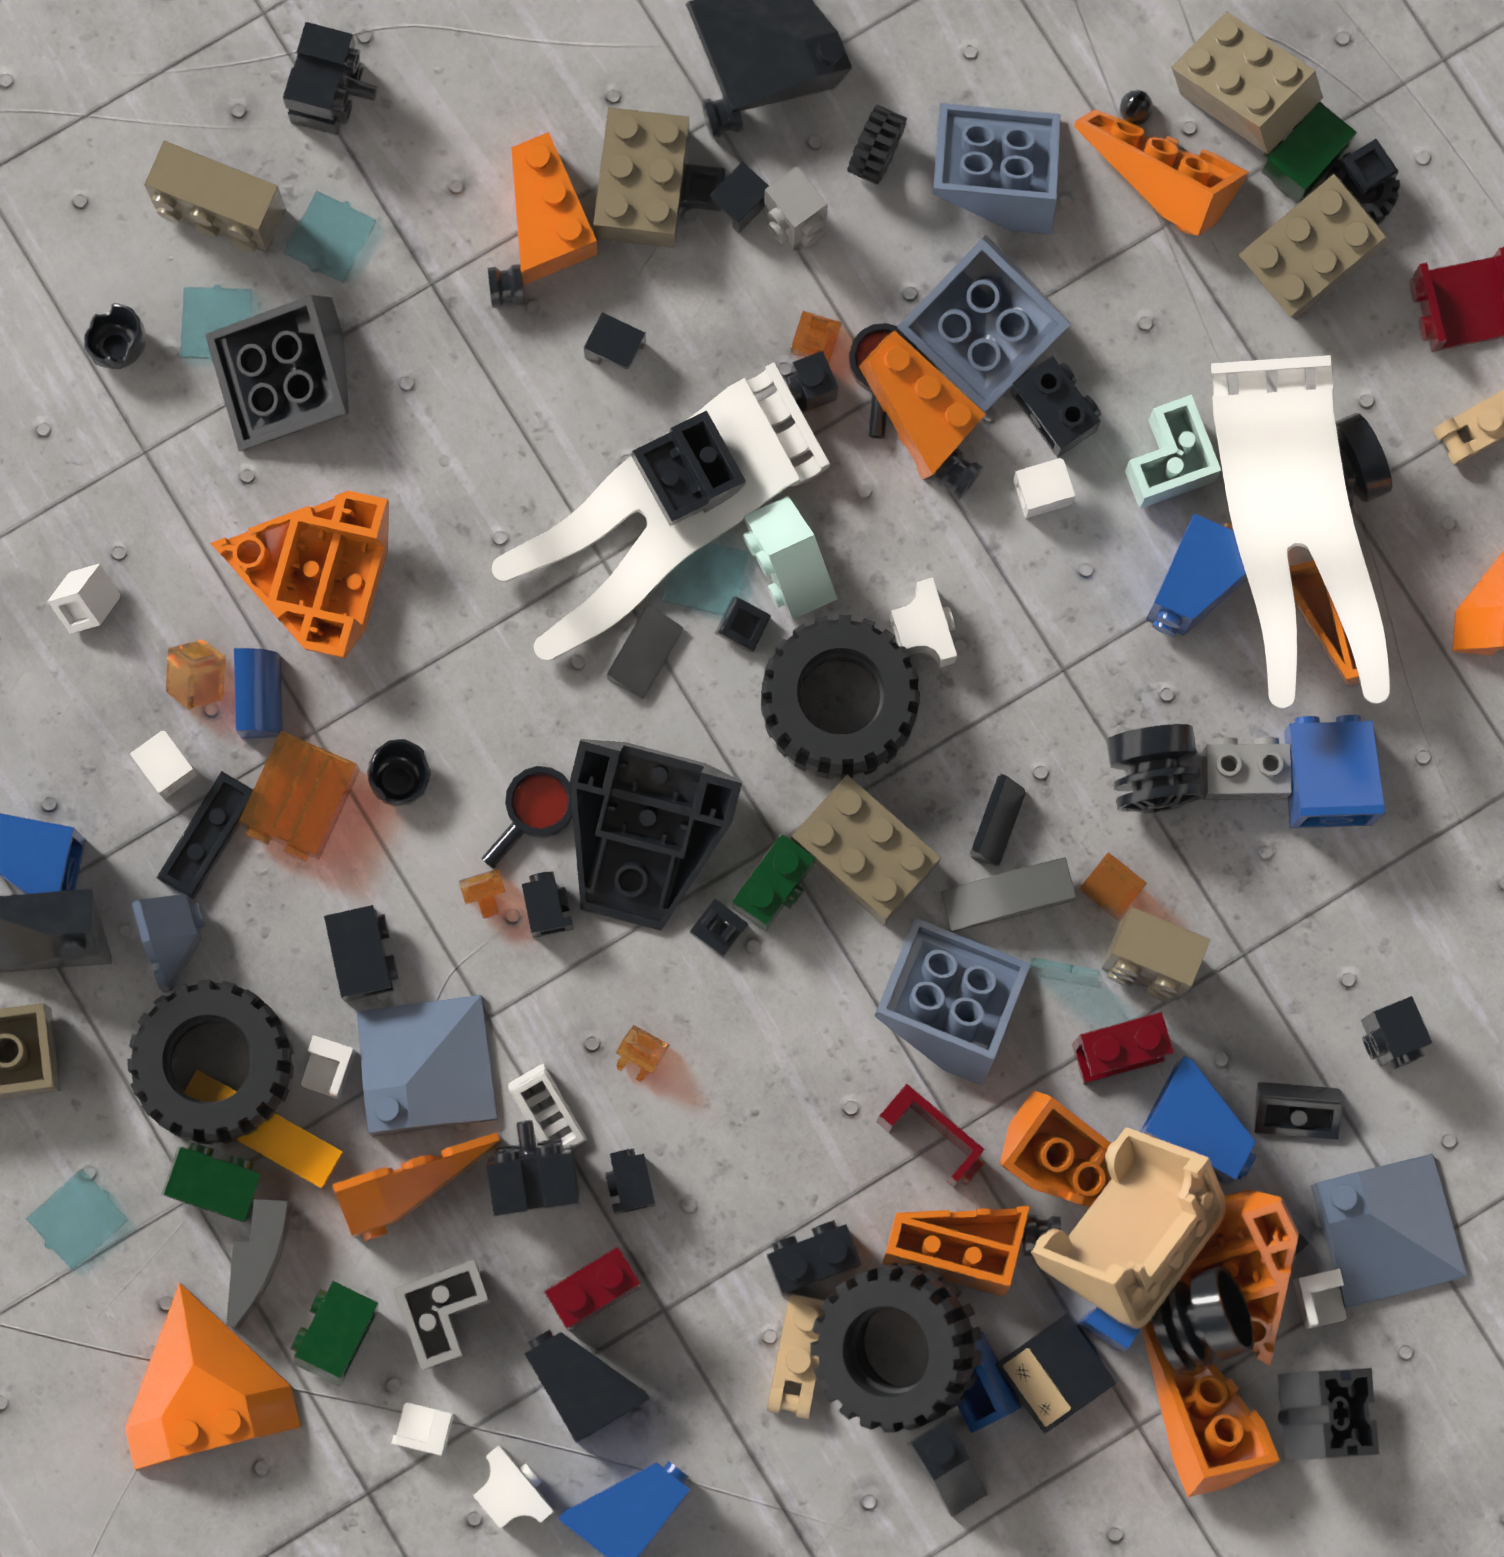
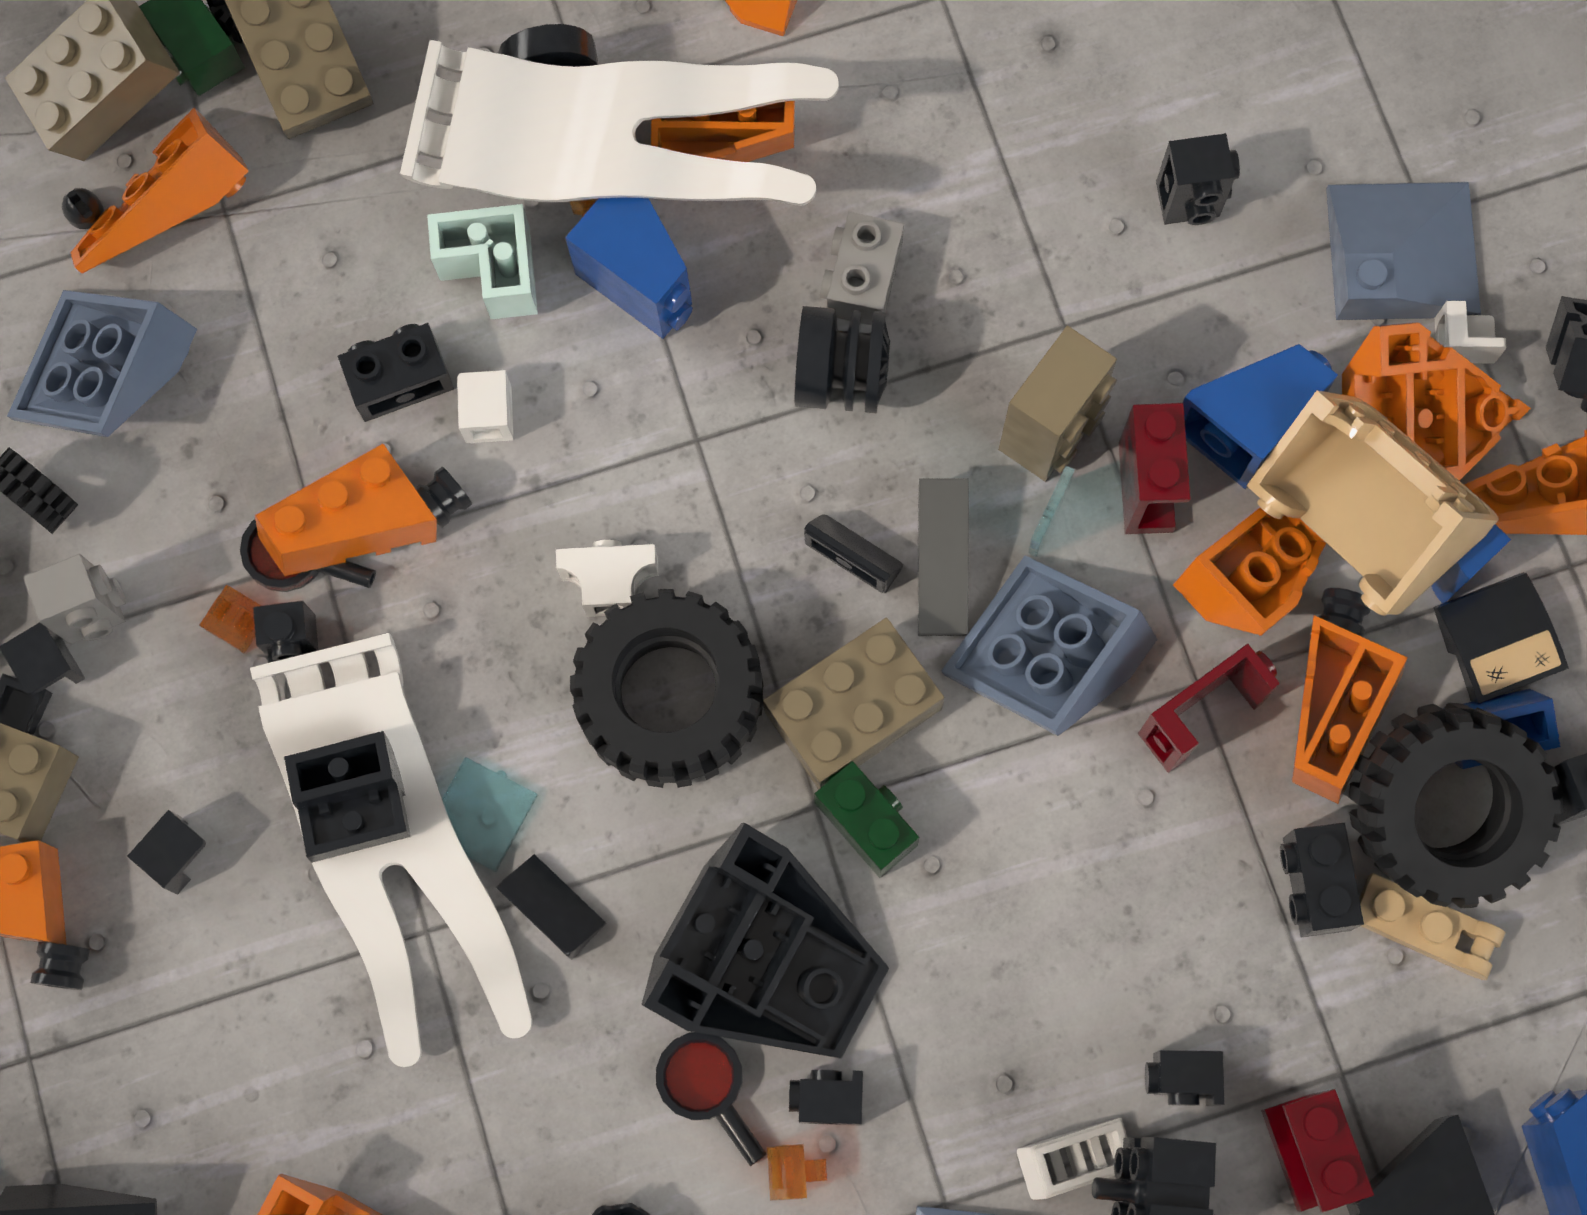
camera: 70 degrees left, 5 degrees down
clear orange tile [616,1025,670,1082] -> none
black tile [690,899,748,958] -> none
black tile [714,596,772,653] -> none
light aqua brick [743,496,837,619] -> none
sand blue slope [897,235,1071,412] -> none
clear orange panel [1080,852,1147,920] -> none
black wheel [1152,1266,1255,1374] -> none
black slope [1254,1082,1343,1140] -> none
blue slope [1284,715,1385,829] -> none

